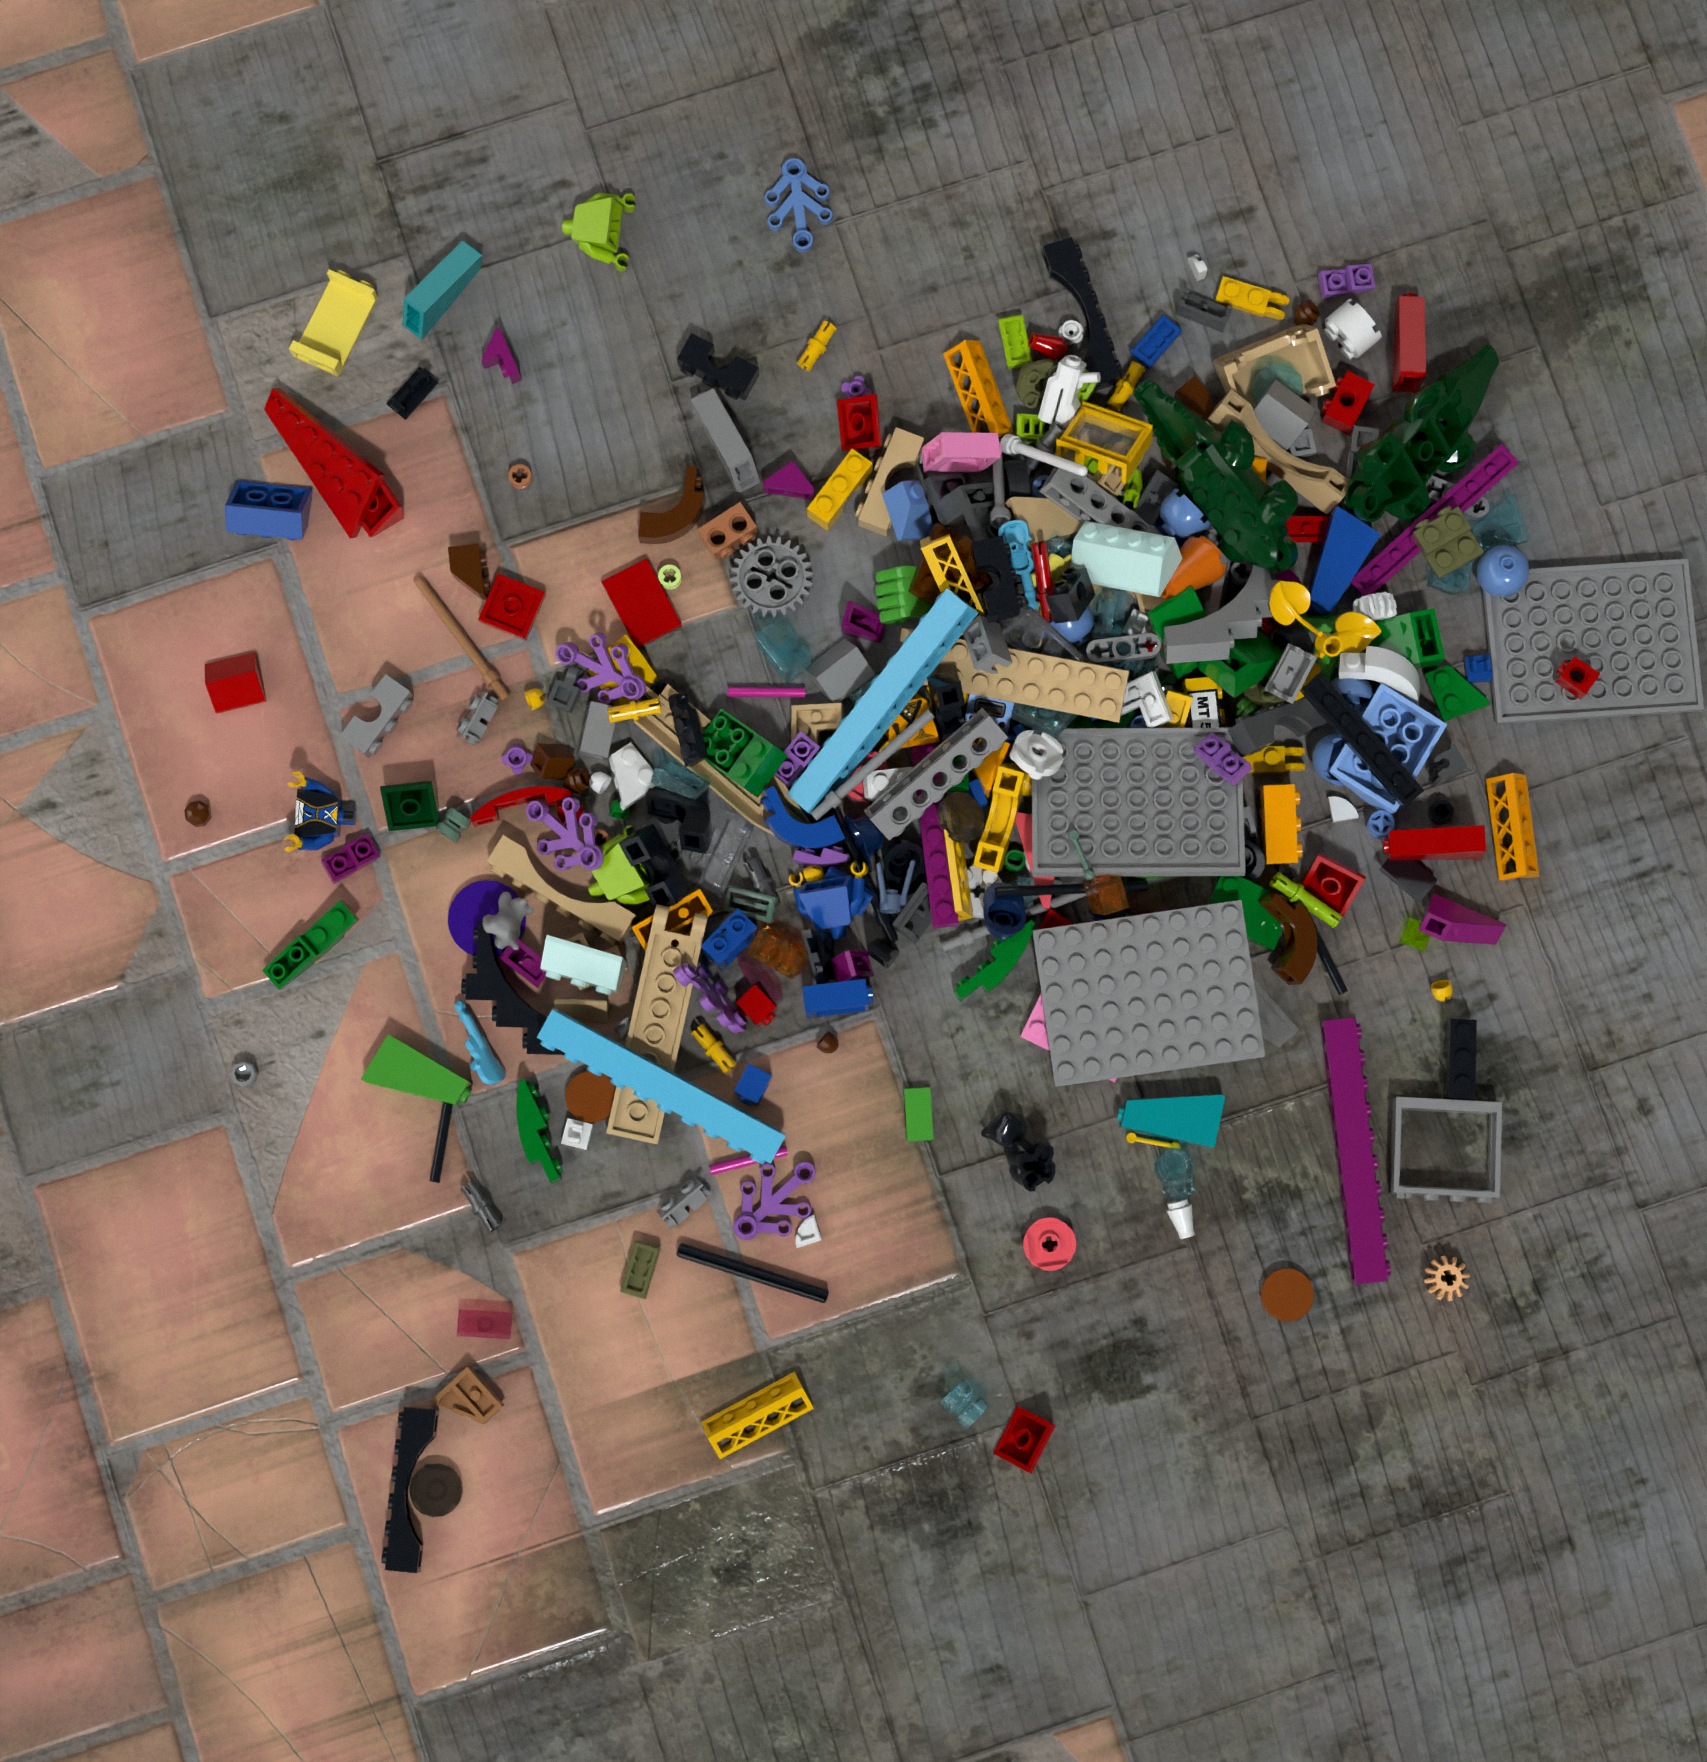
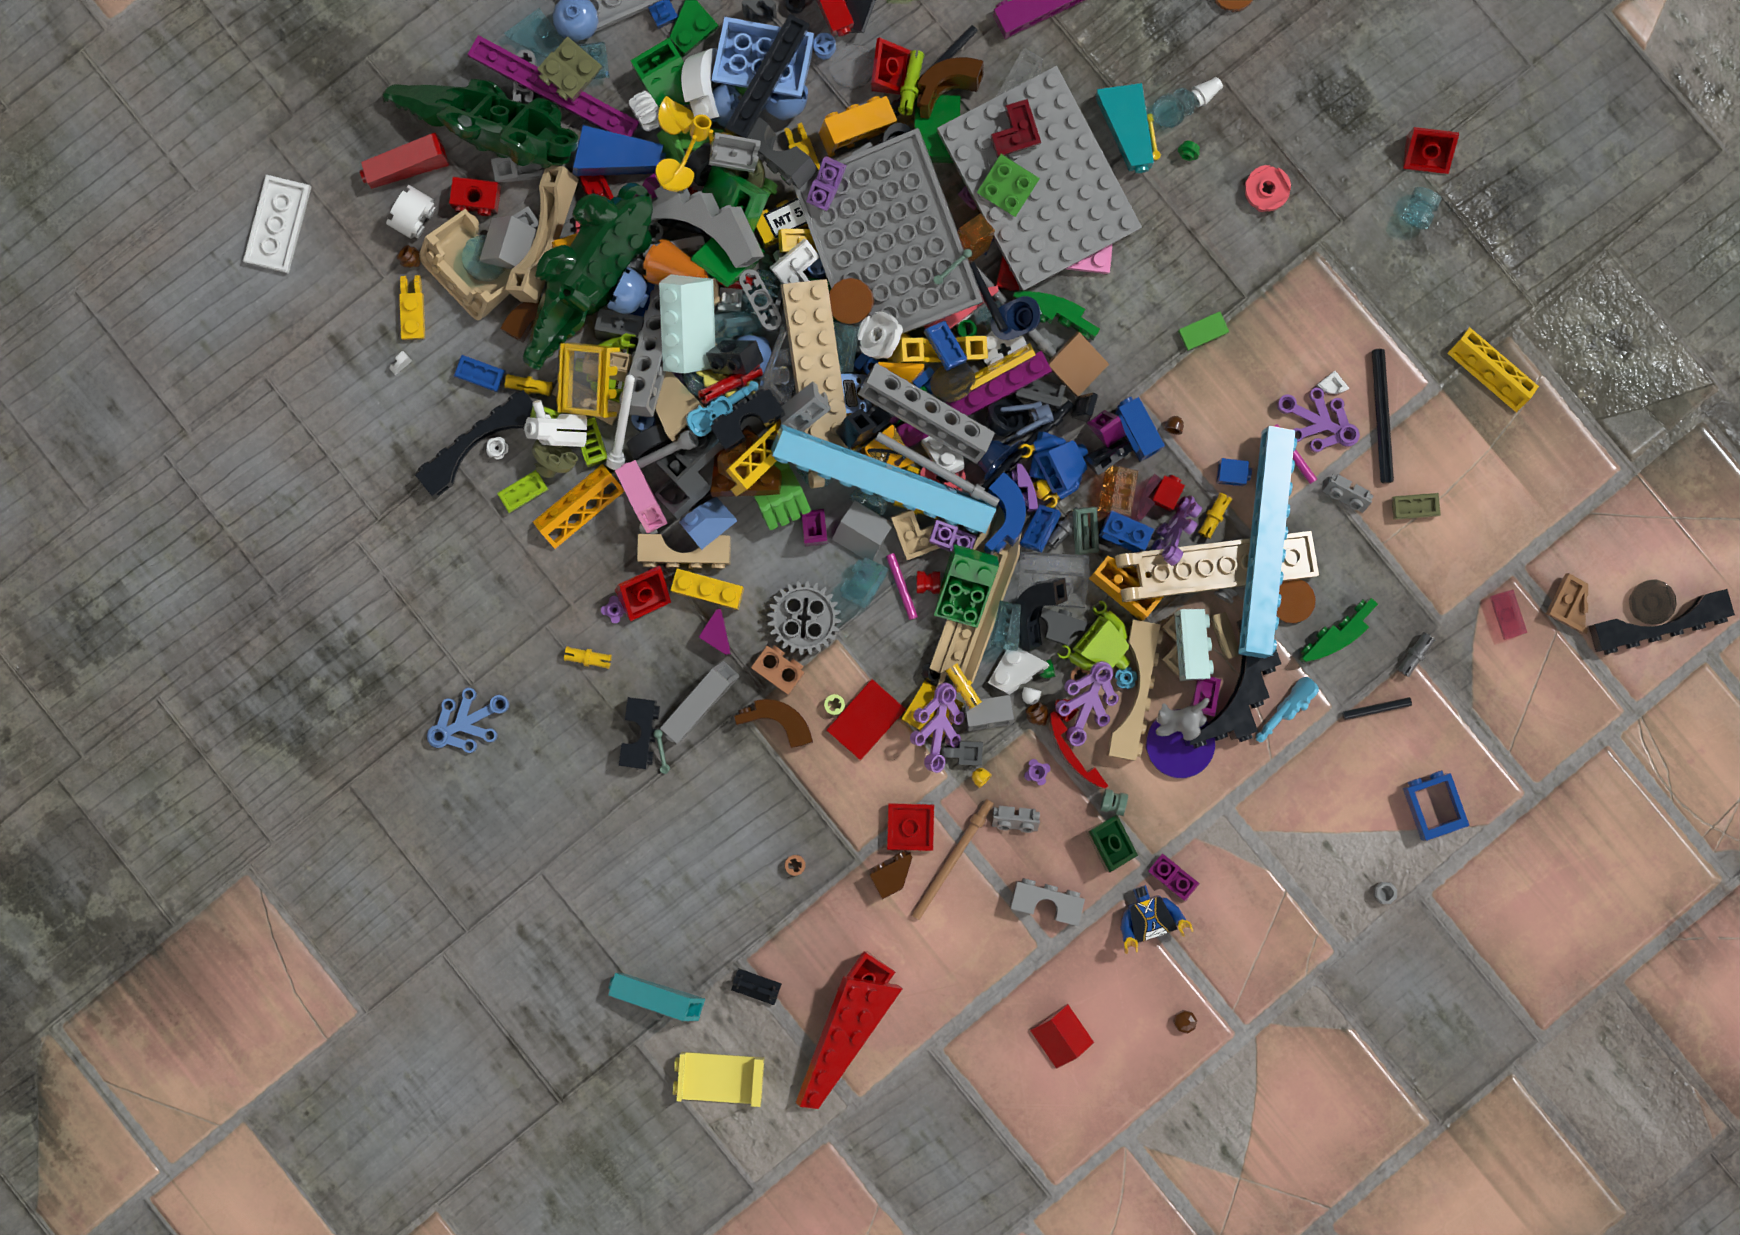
camera: 115 degrees left, 5 degrees up
blue slope [225,480,313,540] -> none
green slope [262,900,360,990] -> none
bright green slope [361,1034,472,1106] -> none
magenta slope [481,328,522,384] -> none
reddish brown panel [530,744,575,780] -> none
white tile [561,1118,594,1150] -> none
lime torso [562,193,636,272] -> none
black arch [619,824,691,908] -> none
black hinge [668,693,708,767] -> none
black animal [981,1112,1056,1191] -> none
flat silver pin [1024,421,1066,470] -> none
red cone [1028,332,1068,361] -> none
dark grey hinge [1176,288,1233,333] -> none
medium lavender slope [1317,264,1376,298] -> none
white tile [1327,796,1359,823] -> none
none -> white tile [243,175,311,274]
none -> sand green hinge [654,729,670,774]
none -> dark orange tile [829,278,874,325]
none -> red wheel [917,571,940,594]
none -> blue plate [924,321,967,371]
none -> bright green hinge [977,154,1040,217]
none -> dark red plate [990,99,1042,158]
none -> blue plate [1020,505,1061,553]
none -> medium nougat tile [1048,332,1109,397]
none -> medium azure plate [1115,667,1137,689]
none -> green plate [1178,141,1200,161]
none -> blue window [1403,770,1470,841]

